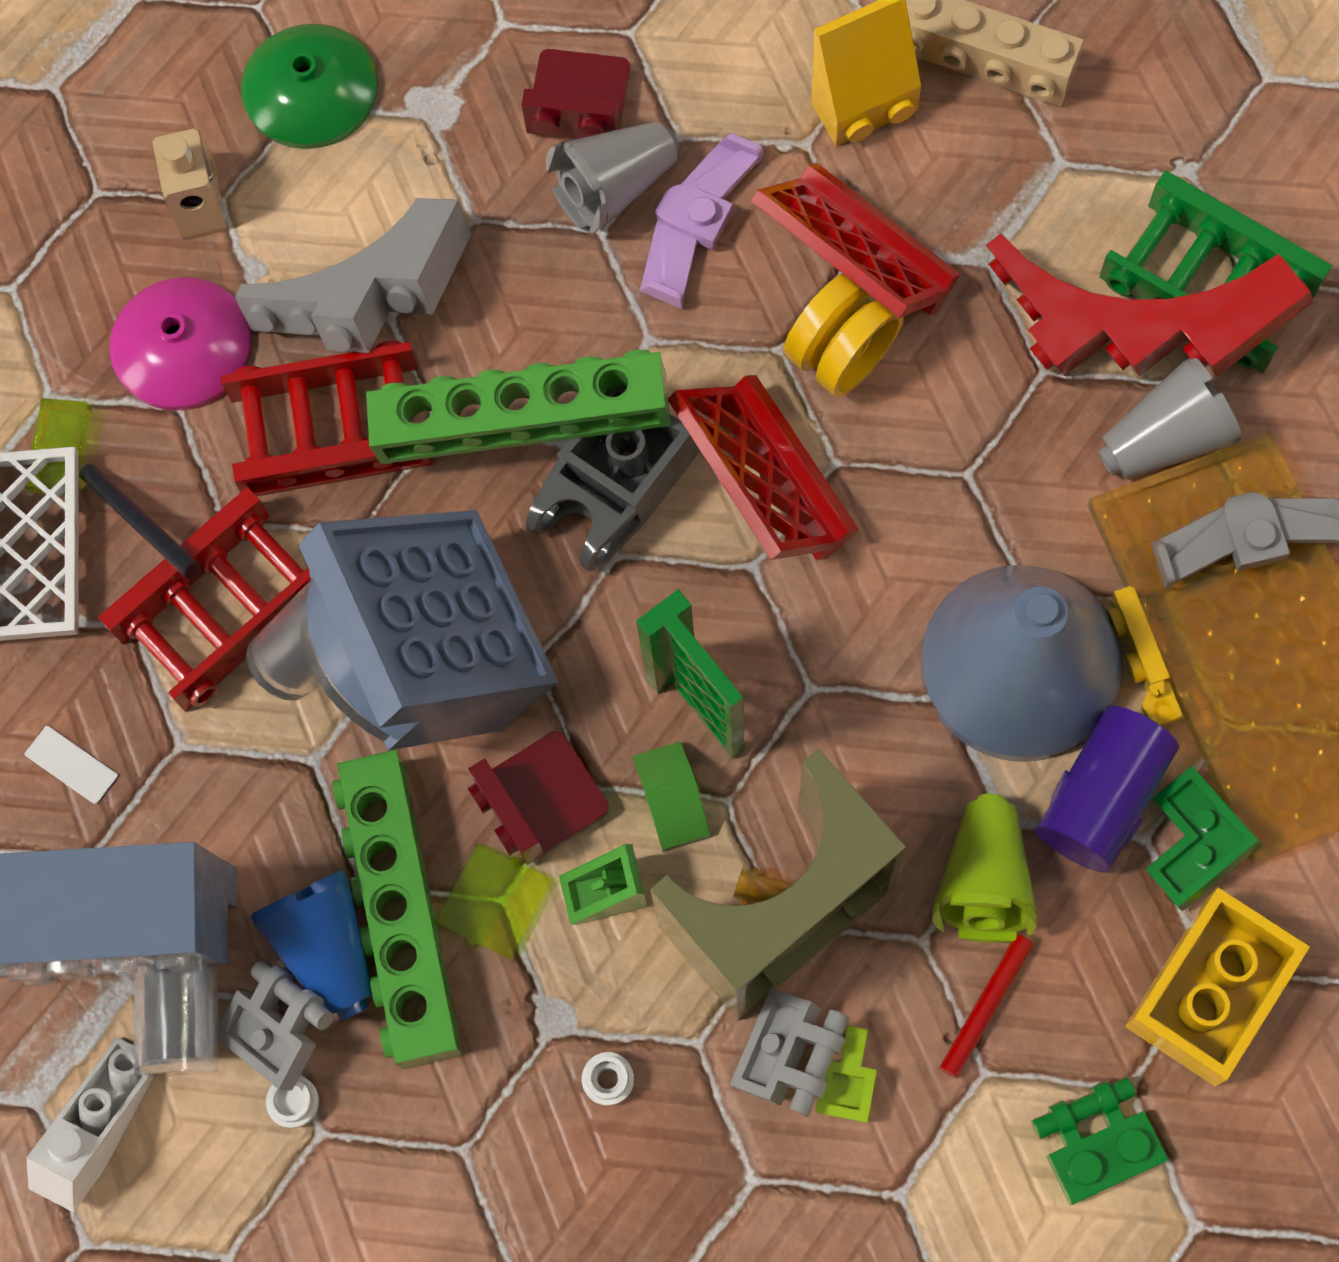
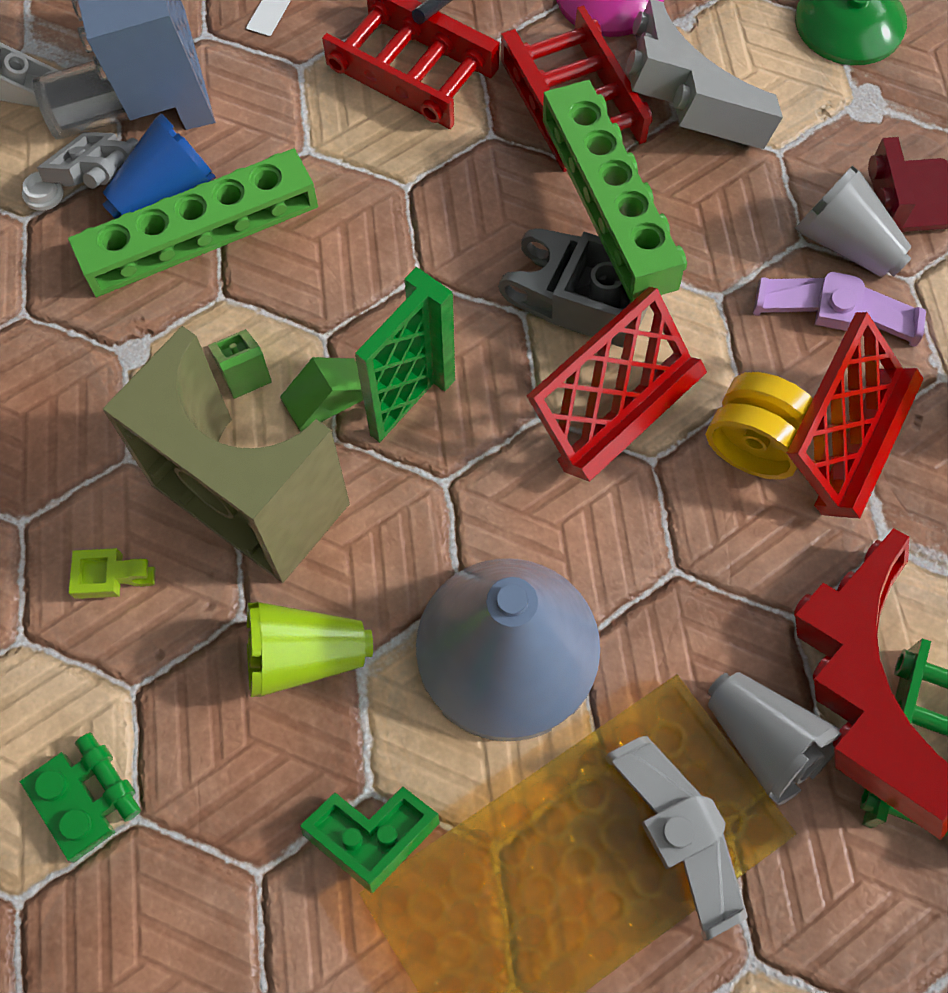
camera: 70 degrees right, 5 degrees down
sand blue piece [246,510,558,751] -> none
clear neon green piece [436,844,552,961] -> none
dark red bracket [467,731,609,866] -> none
white plate [582,1052,634,1106] -> none
light grey plate [730,988,849,1117] -> none
red bar [939,934,1034,1079] -> none
dark purple piece [1035,705,1180,873] -> none
yellow hinge [1107,586,1183,727] -> none
yellow brick [1124,887,1310,1087] -> none

